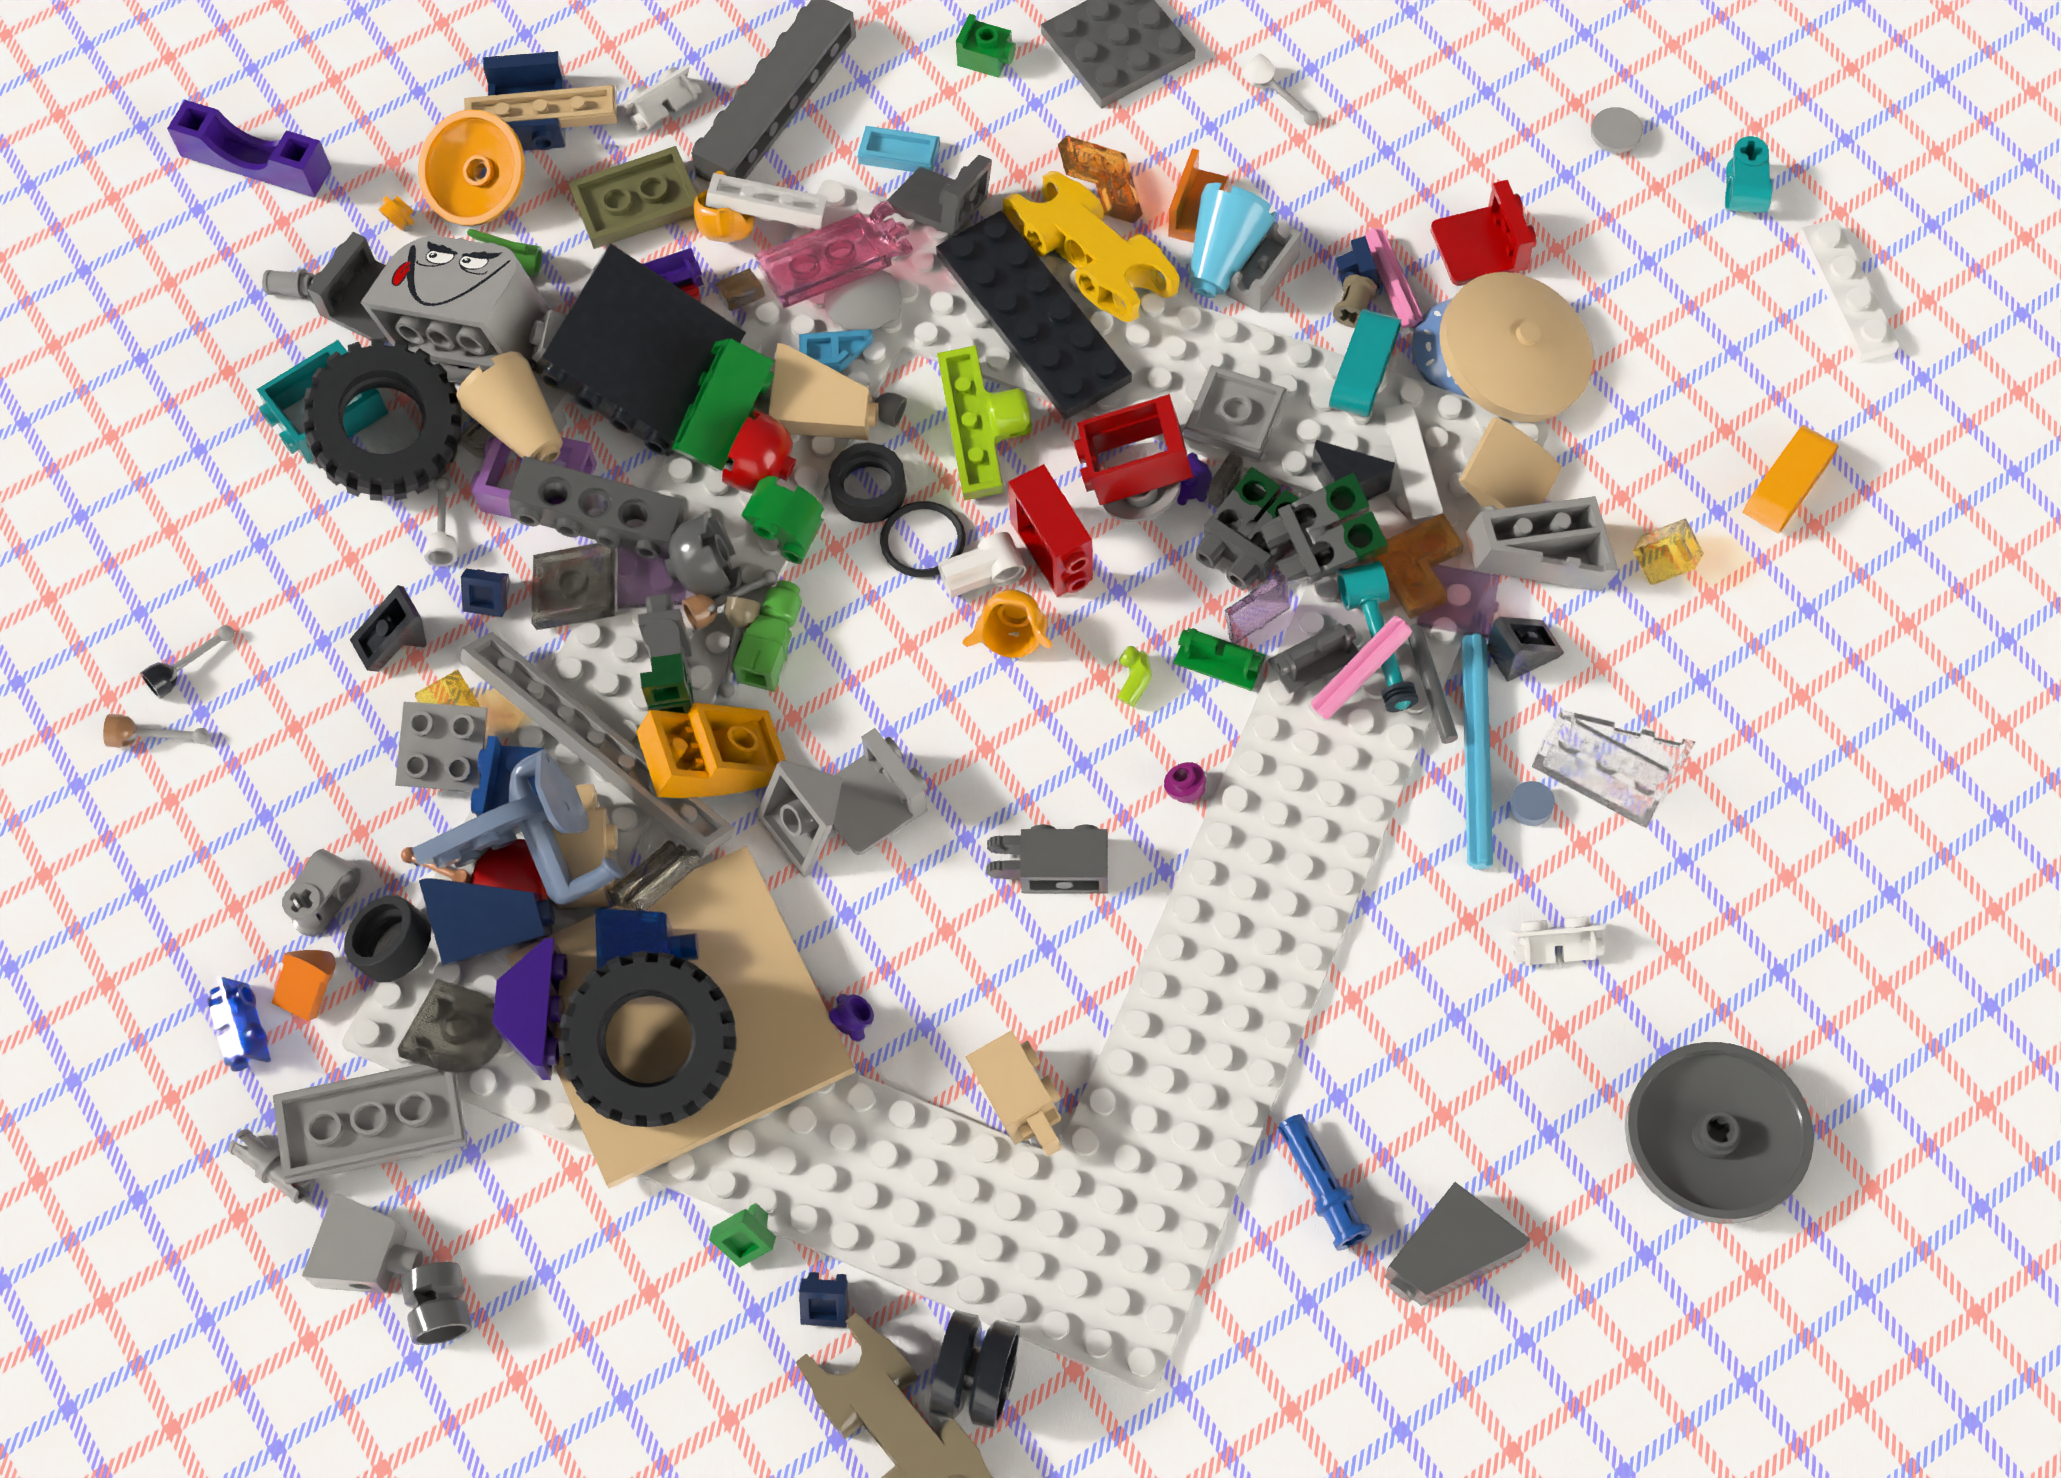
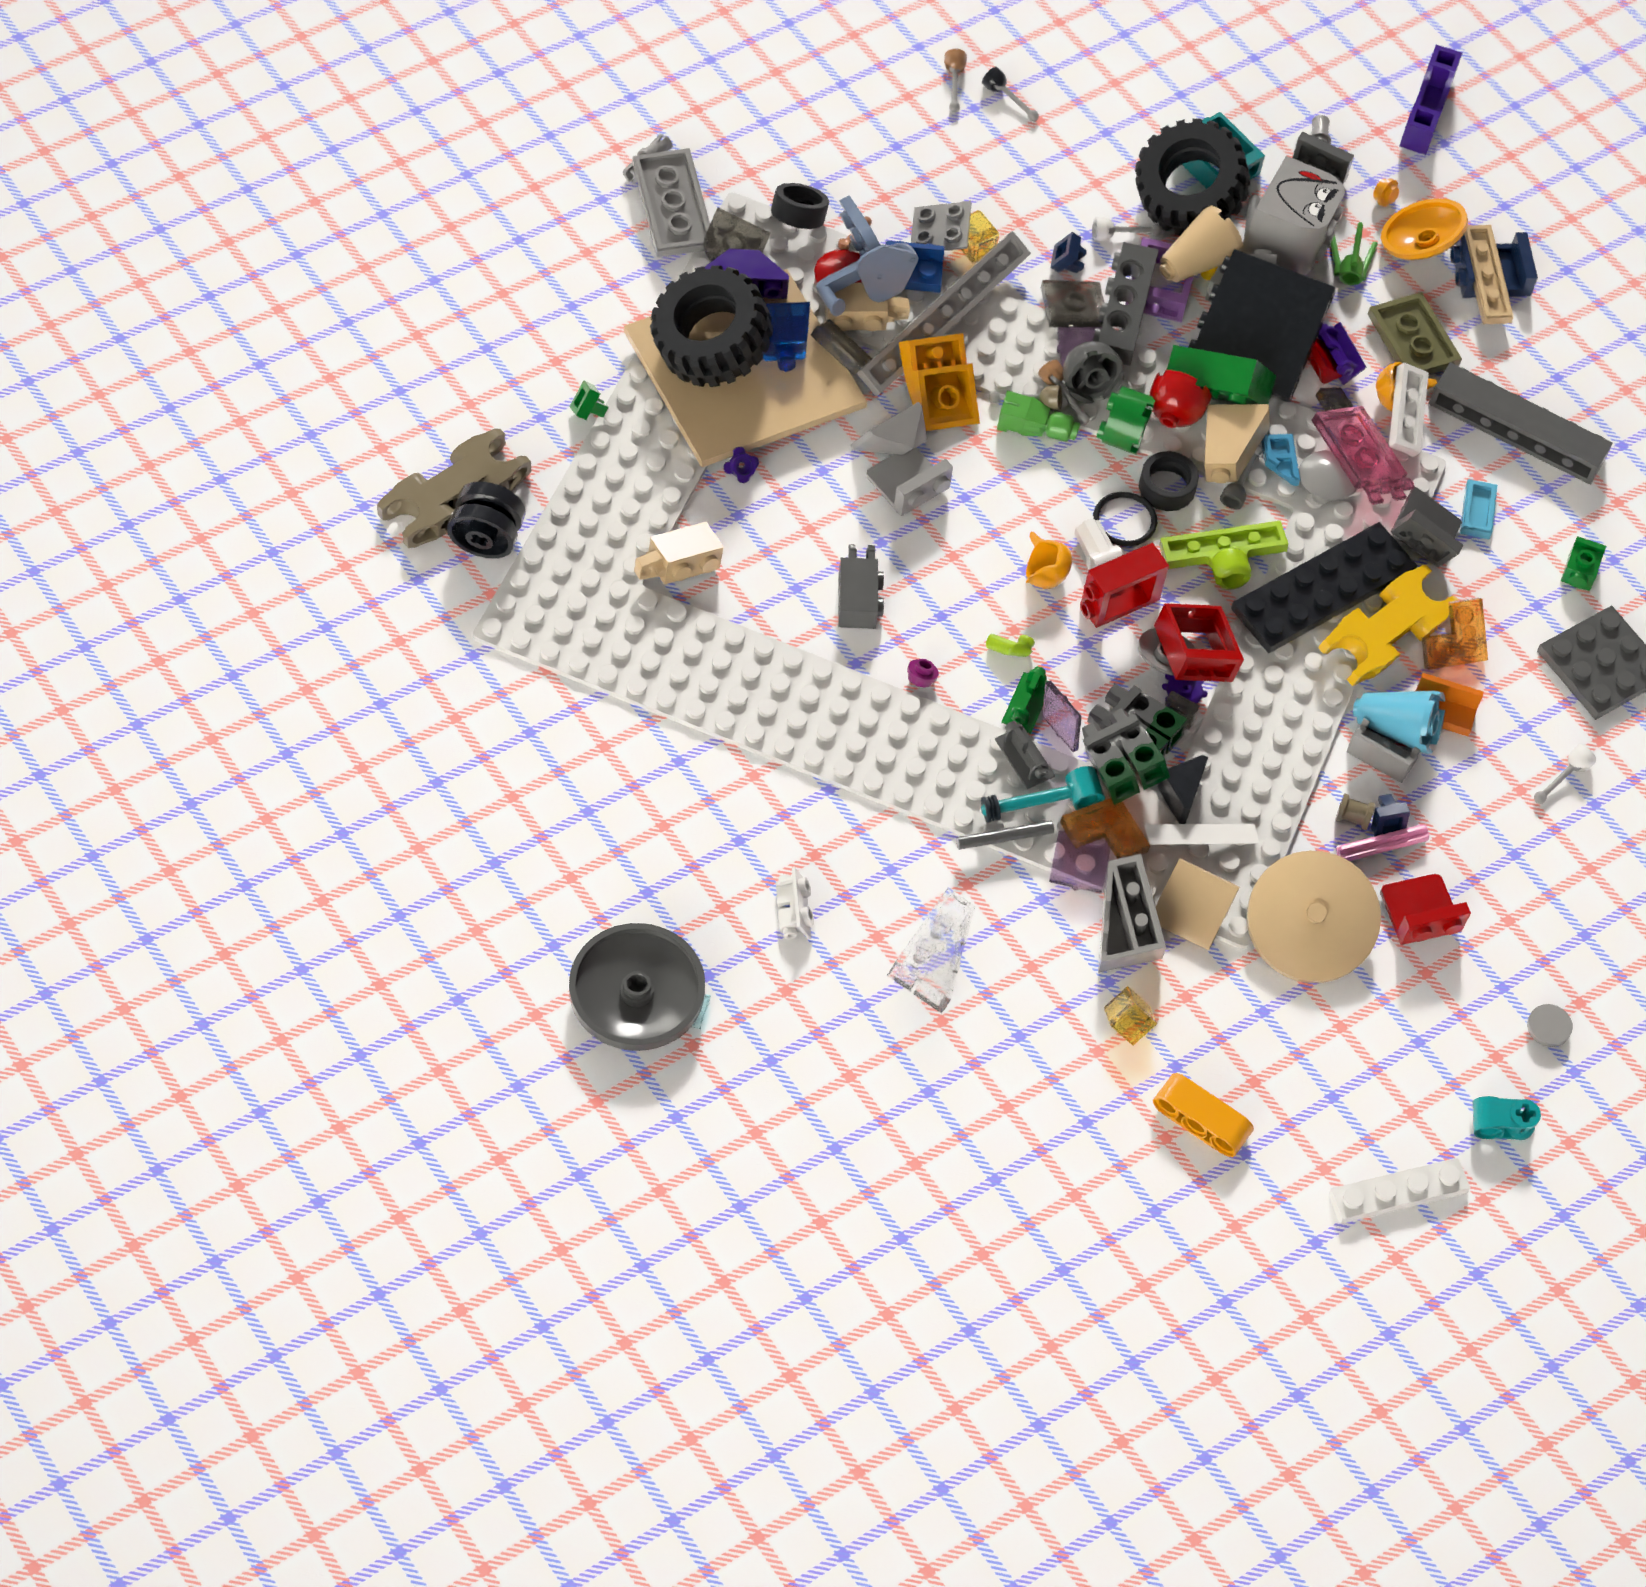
camera: 80 degrees right, 5 degrees down
clear blue hinge [207,976,271,1072] -> none
orange tile [271,950,336,1021] -> none
light grey piece [282,849,362,936] -> none
light grey torso [302,1192,423,1293] -> none
black slope [349,585,427,672] -> none
dark grey wheel [400,1262,472,1345] -> none
dark blue slope [419,878,555,965] -> none
white hinge [623,64,701,130] -> none
hips [638,594,694,714] -> none
dark blue tile [799,1272,849,1328] -> none
light grey tile [1184,365,1287,460] -> none
blue pin [1277,1114,1372,1251] -> none
bright pink axle [1311,616,1412,719] -> none
teal beam [1329,308,1402,418] -> none
dark grey slope [1384,1182,1530,1306] -> none
medium azure axle [1462,633,1493,870] -> none
black slope [1487,616,1564,682] -> none
sand blue tile [1510,781,1555,826] -> none

